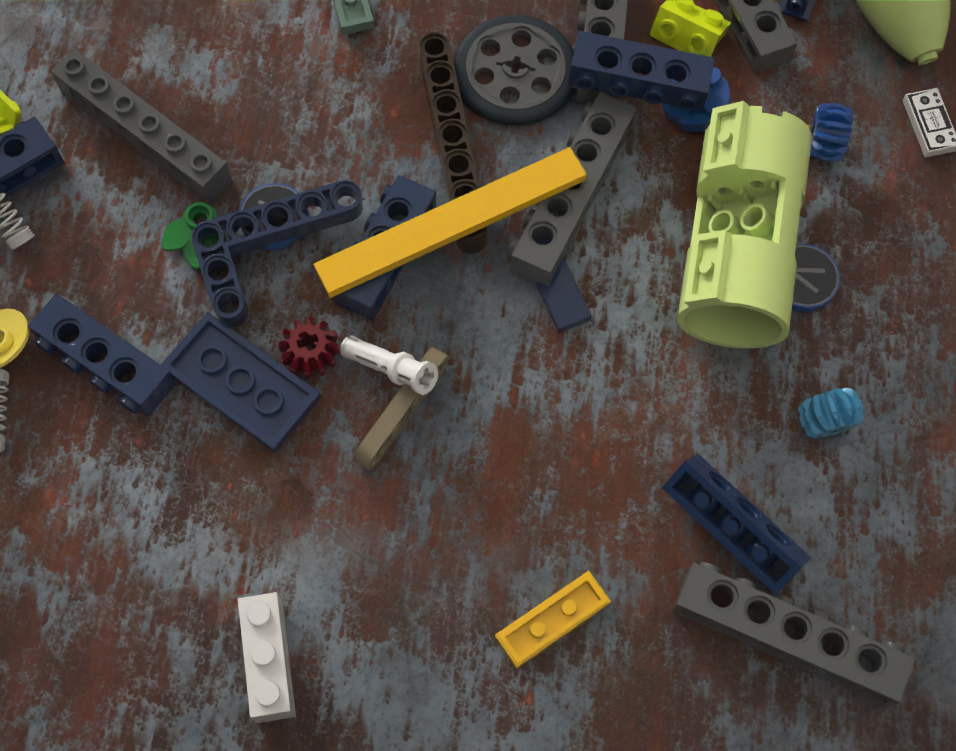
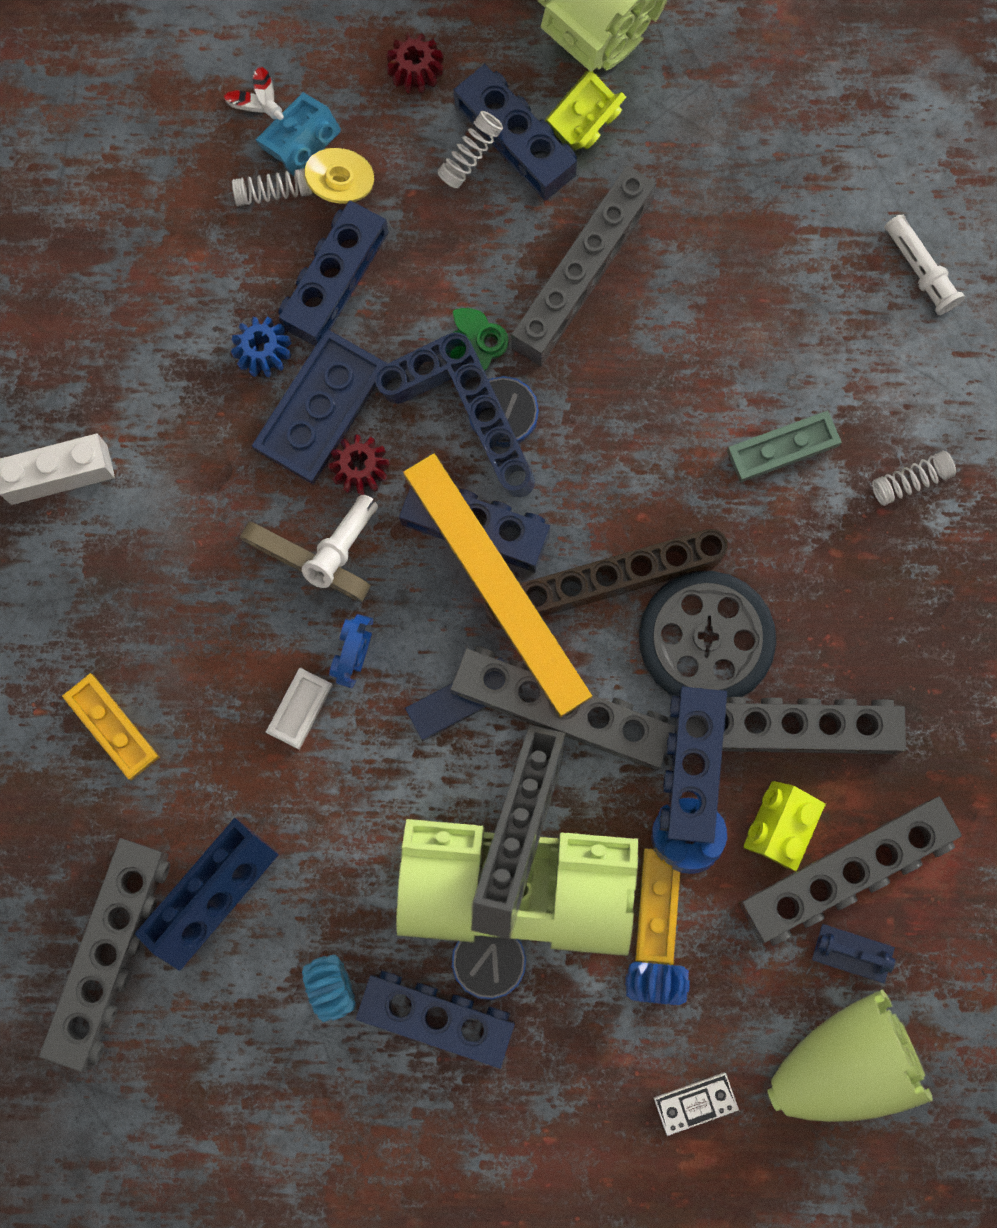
camera: 90 degrees right, 10 degrees up
none -> blue gear [231,316,292,378]
none -> white tile [266,668,333,750]
none -> blue plate [329,614,373,689]
none -> dark blue brick [355,970,515,1069]
none -> dark grey brick [471,725,565,940]

